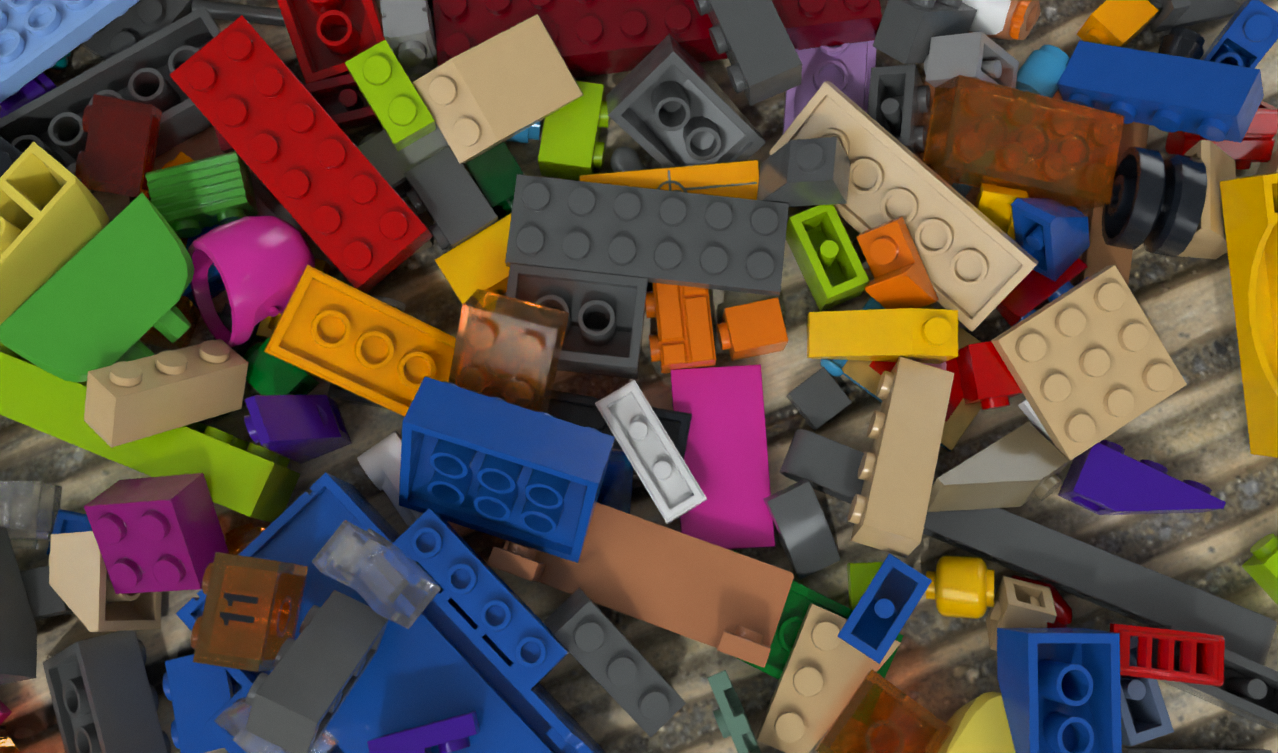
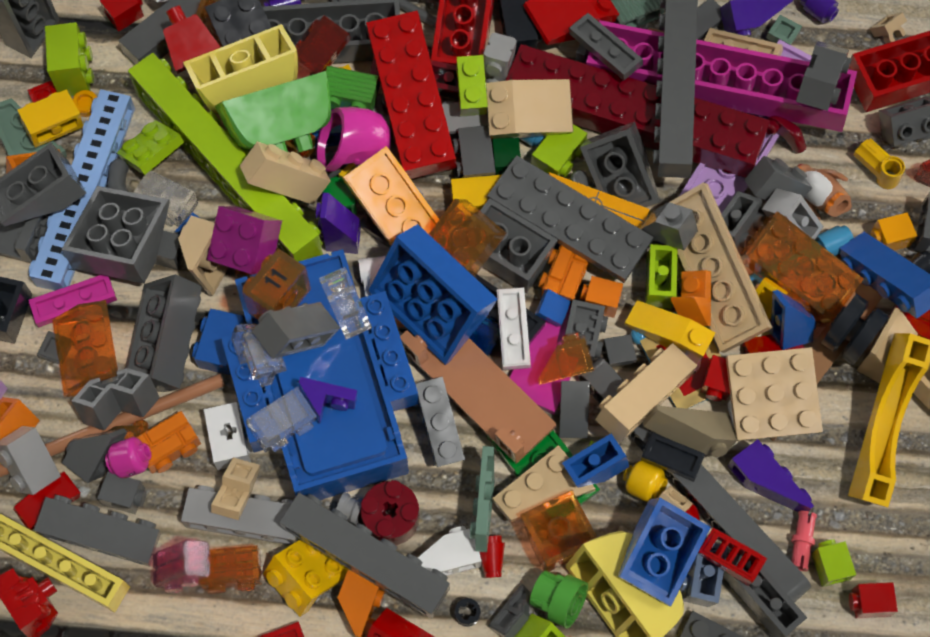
camera: 25 degrees right, 10 degrees down
none -> blue tile [535,289,571,327]
none -> clear orange slope [538,332,594,385]
none -> dark grey bracket [561,299,608,365]
none -> black tile [640,432,705,482]
none -> coral pin [791,511,817,572]

